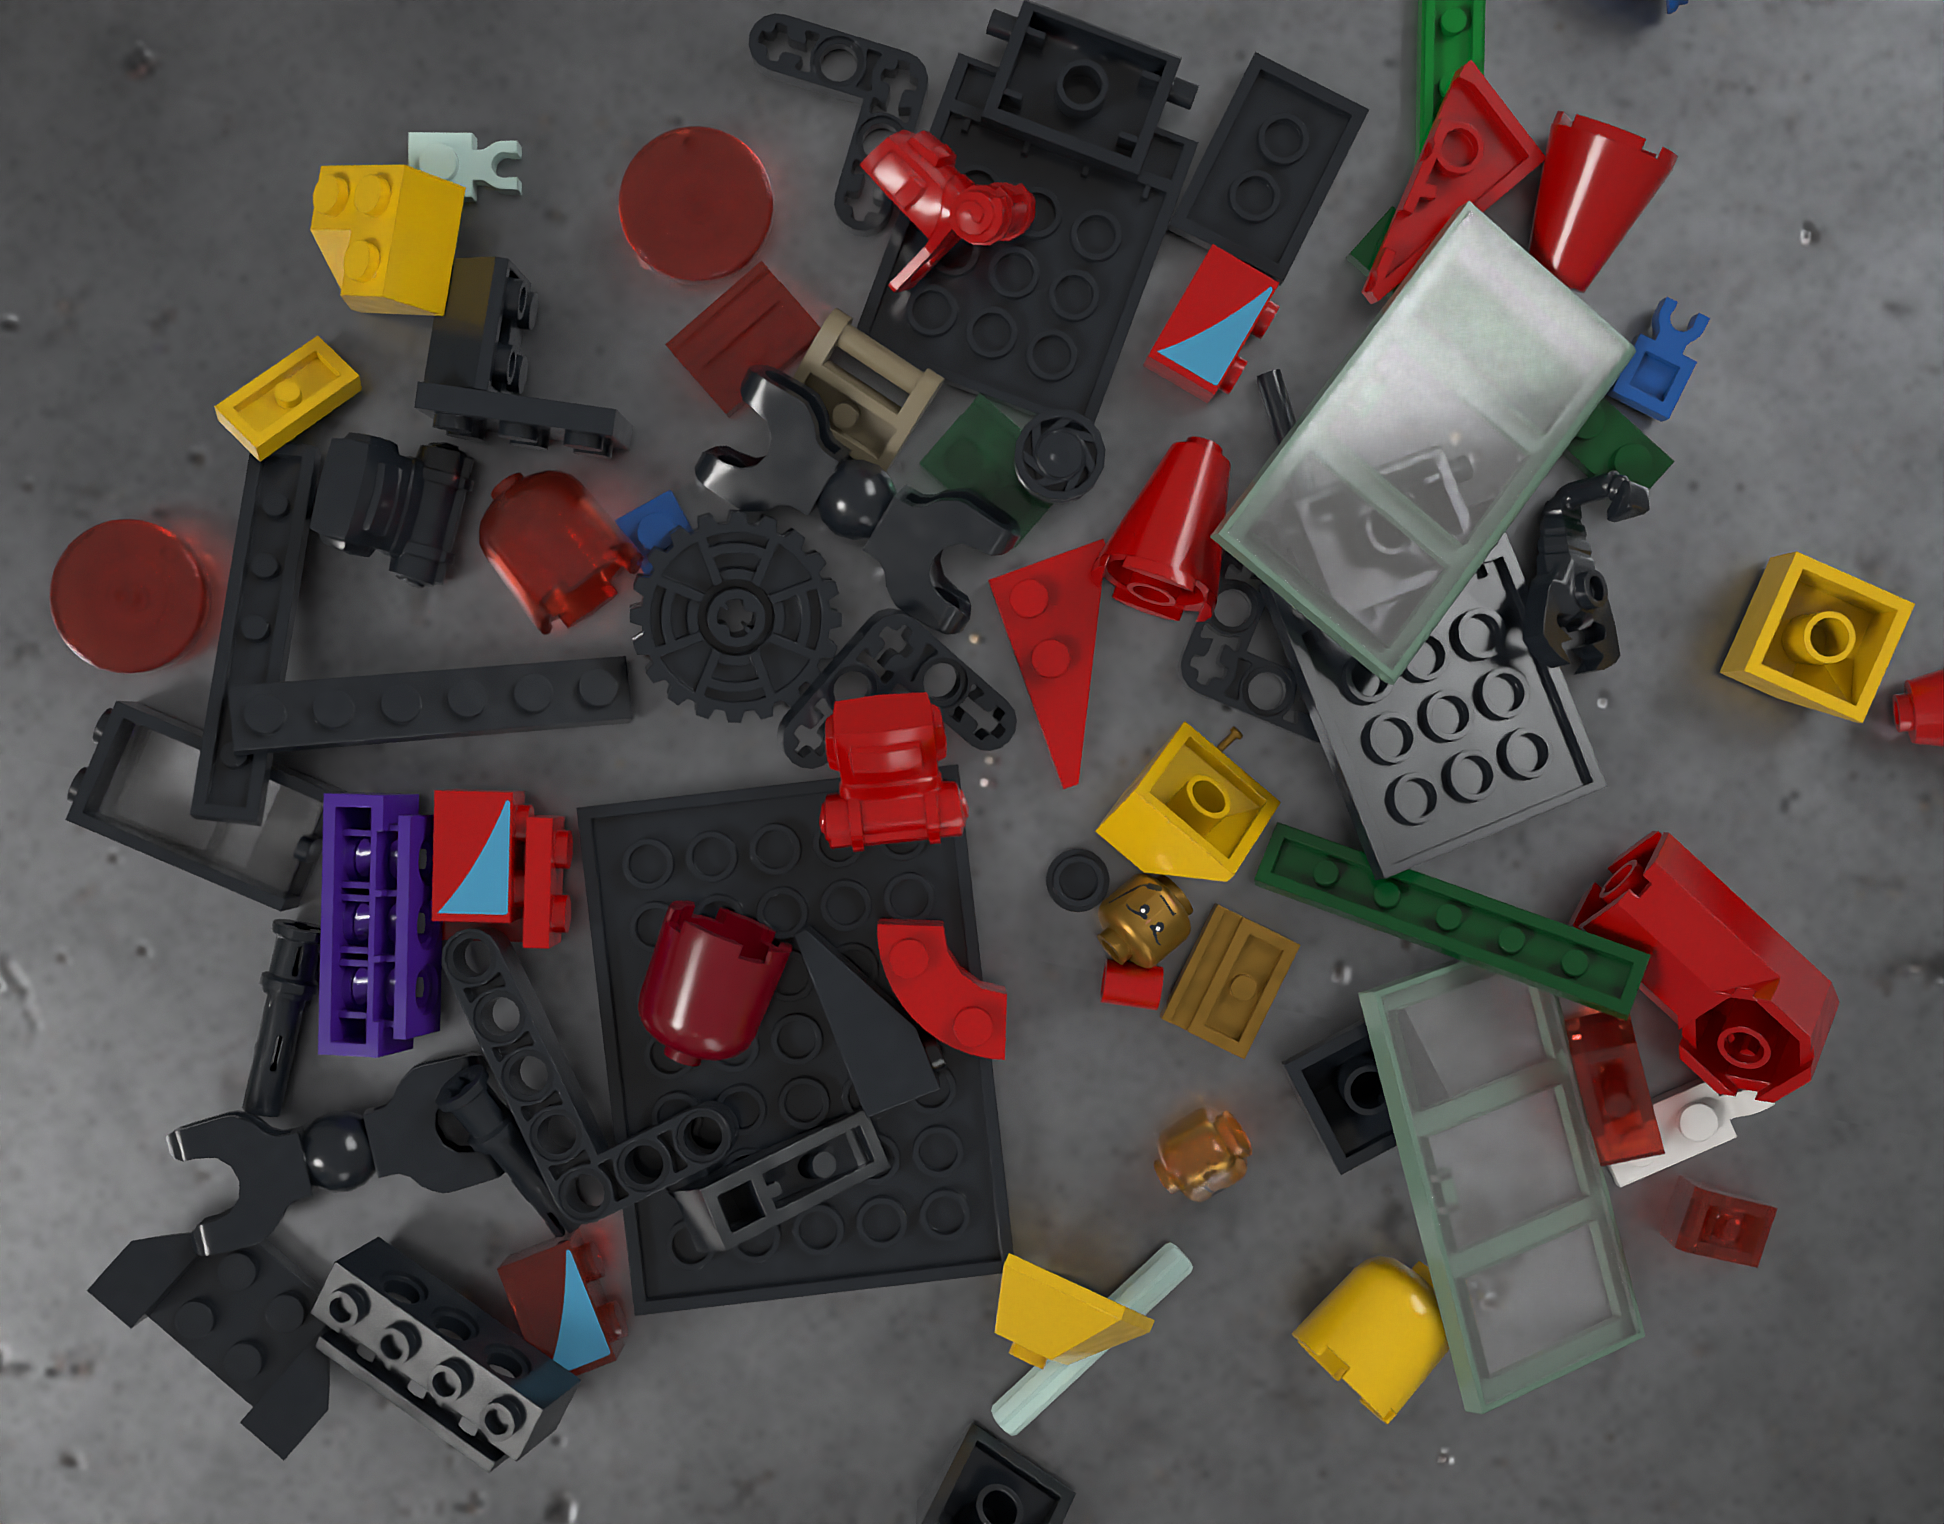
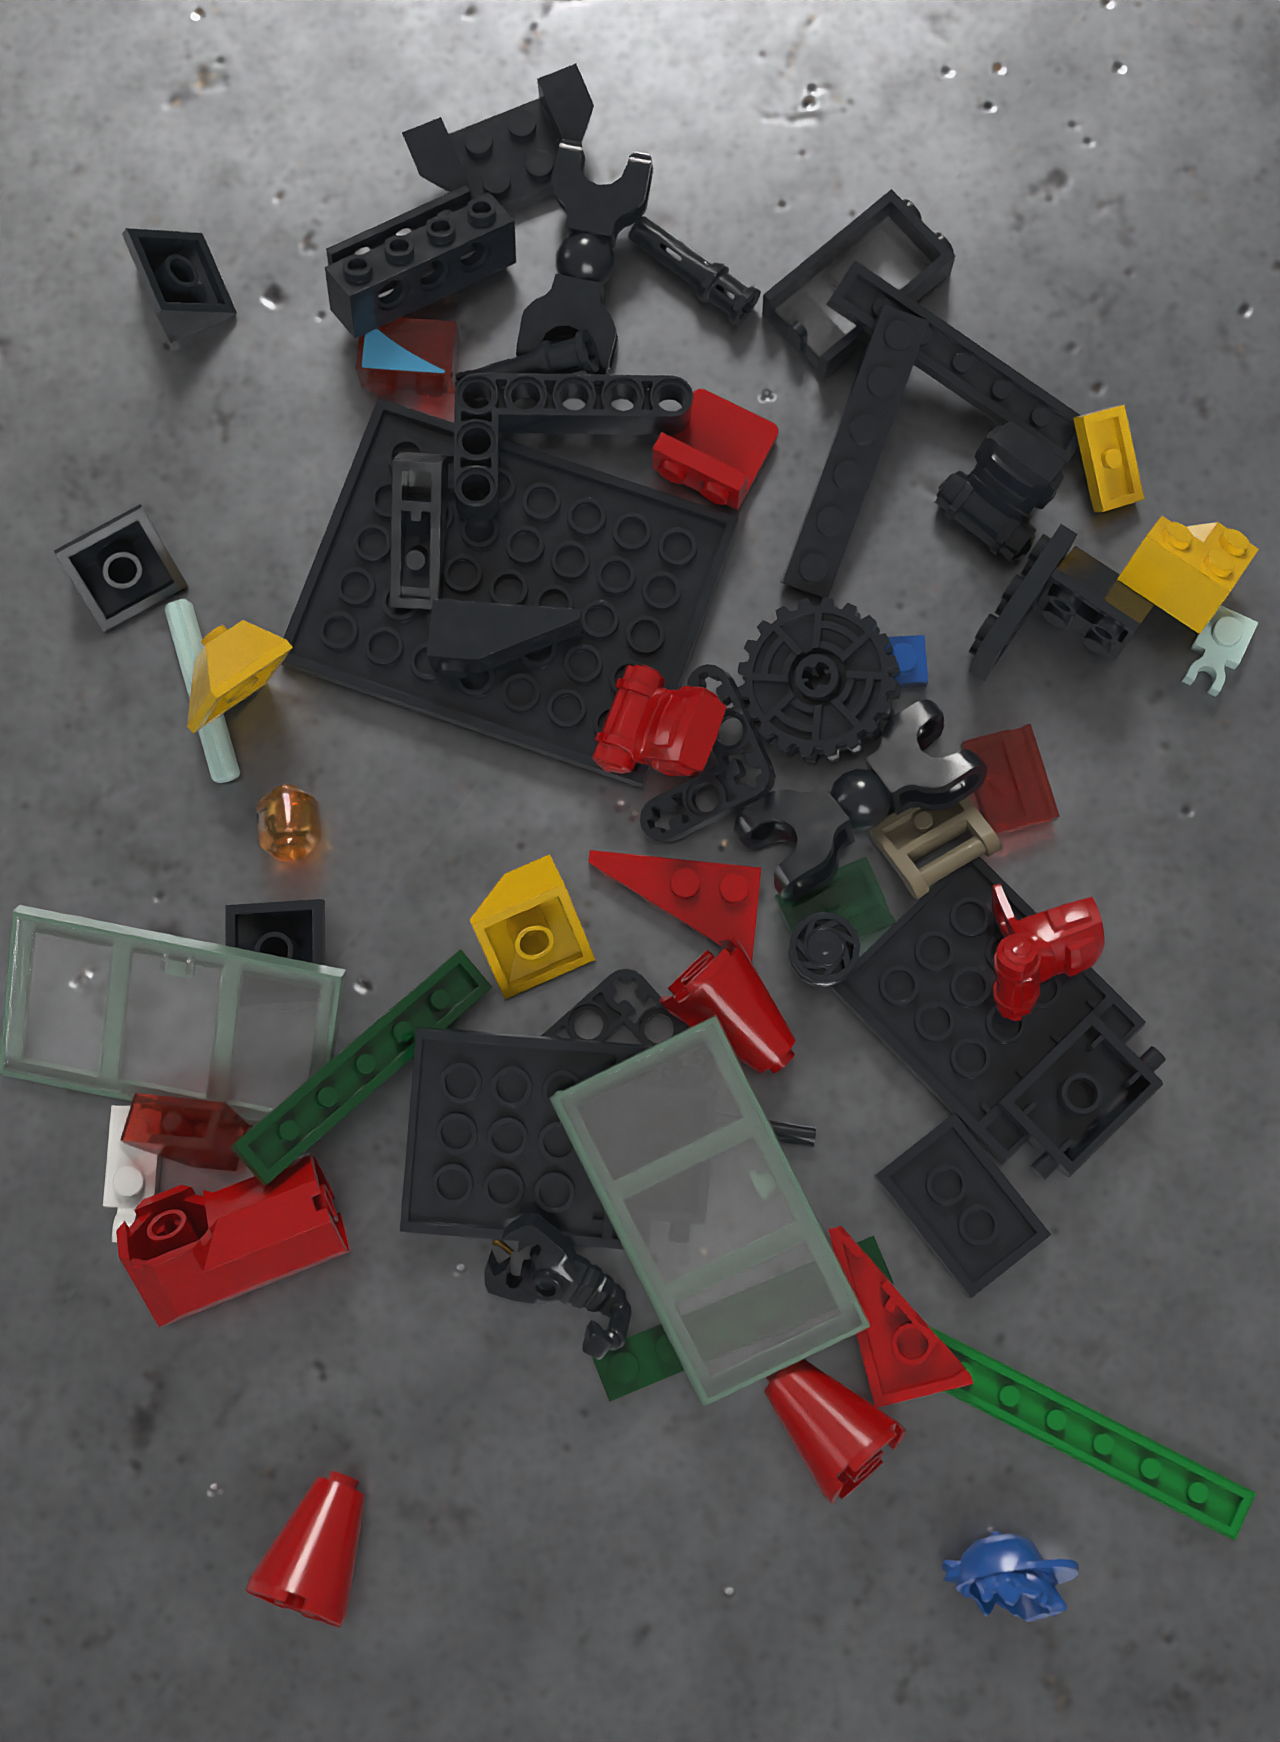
camera: 120 degrees right, 10 degrees down
clear red wheel [49,519,212,674] -> none
dark purple brick [318,792,443,1058] -> none
red brick [432,789,534,923] -> none
clear red cylinder [478,470,644,635] -> none
clear red wheel [619,126,775,285] -> none
dark red cylinder [638,900,793,1066] -> none
black beam [748,13,929,237] -> none
red brick [877,919,1007,1060] -> none
black plate [1046,848,1110,912] -> none
pearl gold head [1097,873,1193,968] -> none
red hinge [1100,958,1164,1011] -> none
red brick [1143,244,1280,404] -> none
pearl gold plate [1160,903,1301,1060] -> none
pearl gold piece [1217,726,1243,752] -> none
yellow cylinder [1292,1256,1449,1425] -> none
blue plate [1606,297,1710,422] -> none
clear red slope [1660,1175,1778,1268] -> none
yellow slope [1720,551,1915,723] -> none

